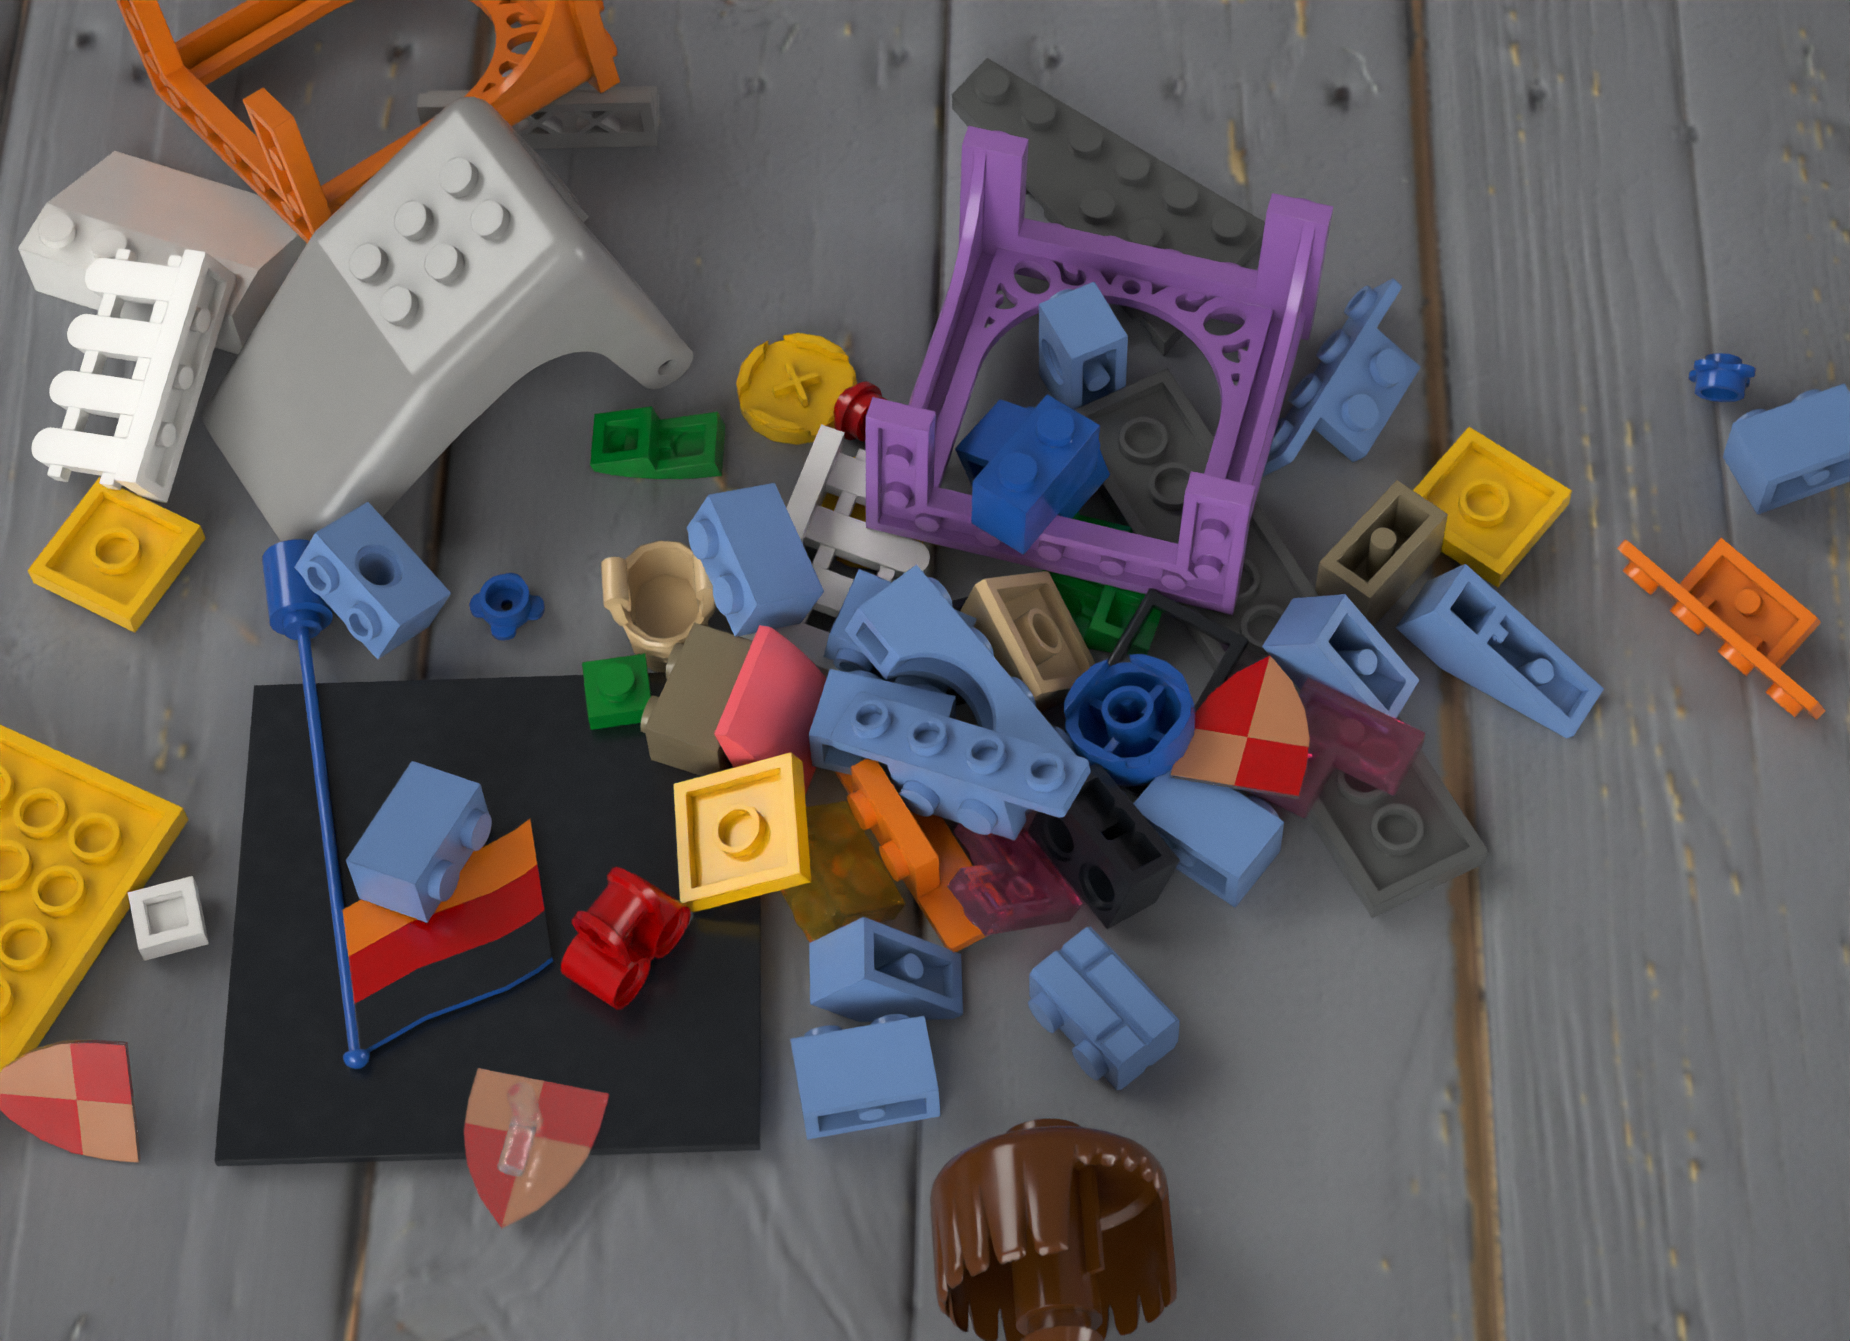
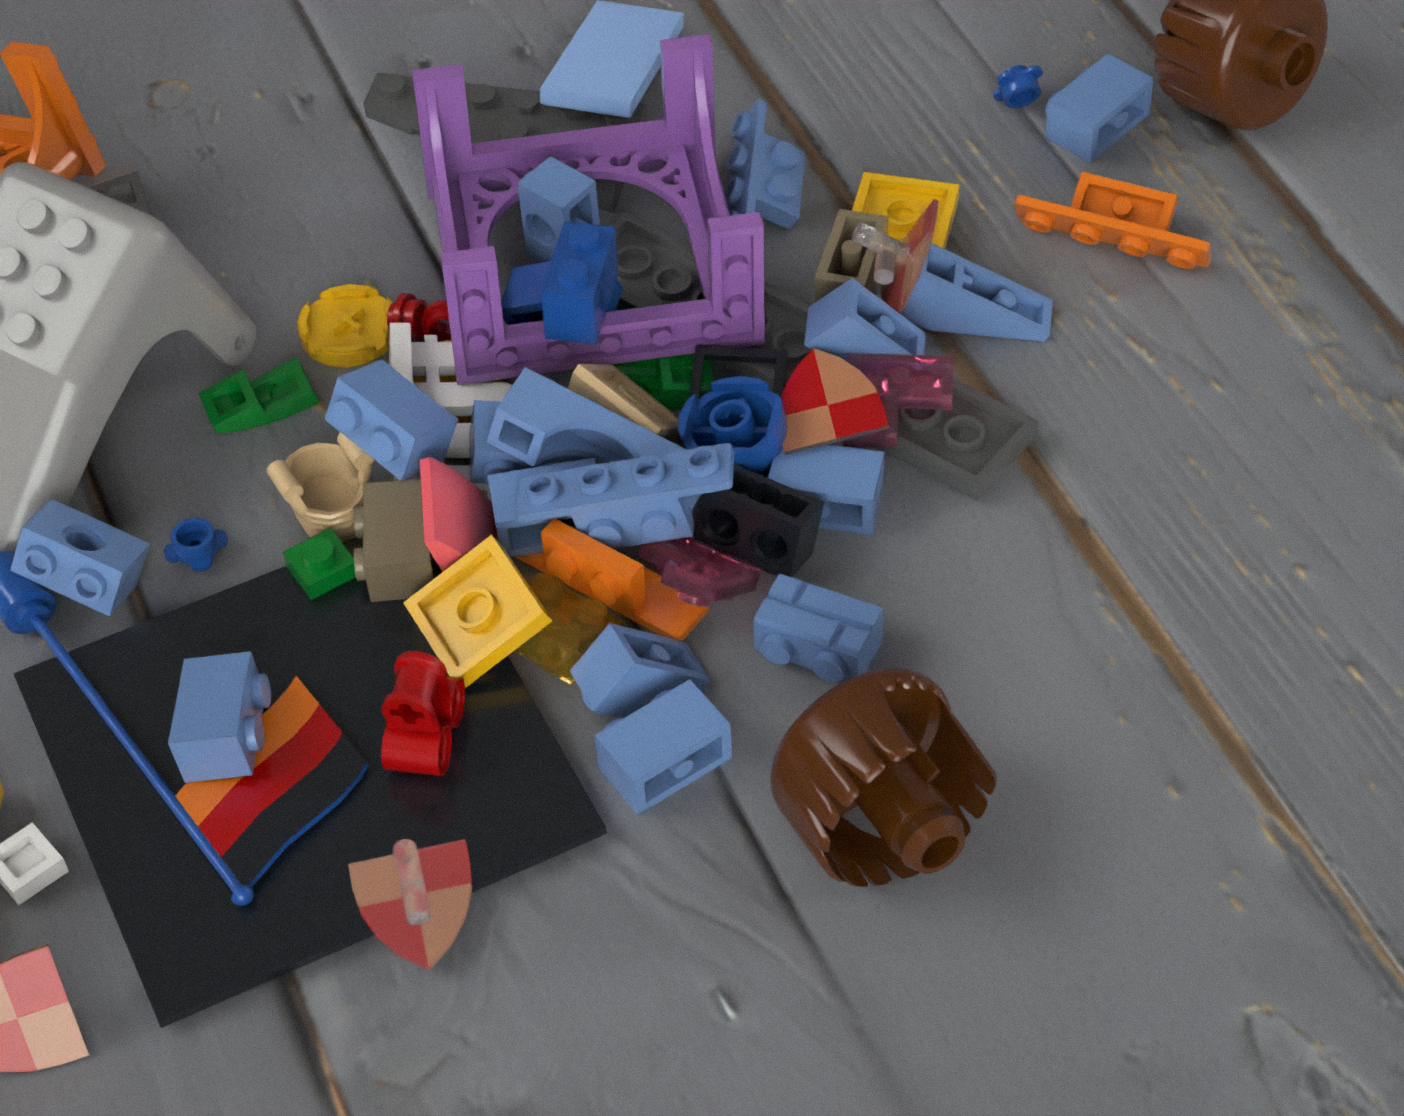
camera: 25 degrees left, 10 degrees down
none -> light blue tile [539,0,684,118]
none -> clear shield [852,199,939,313]

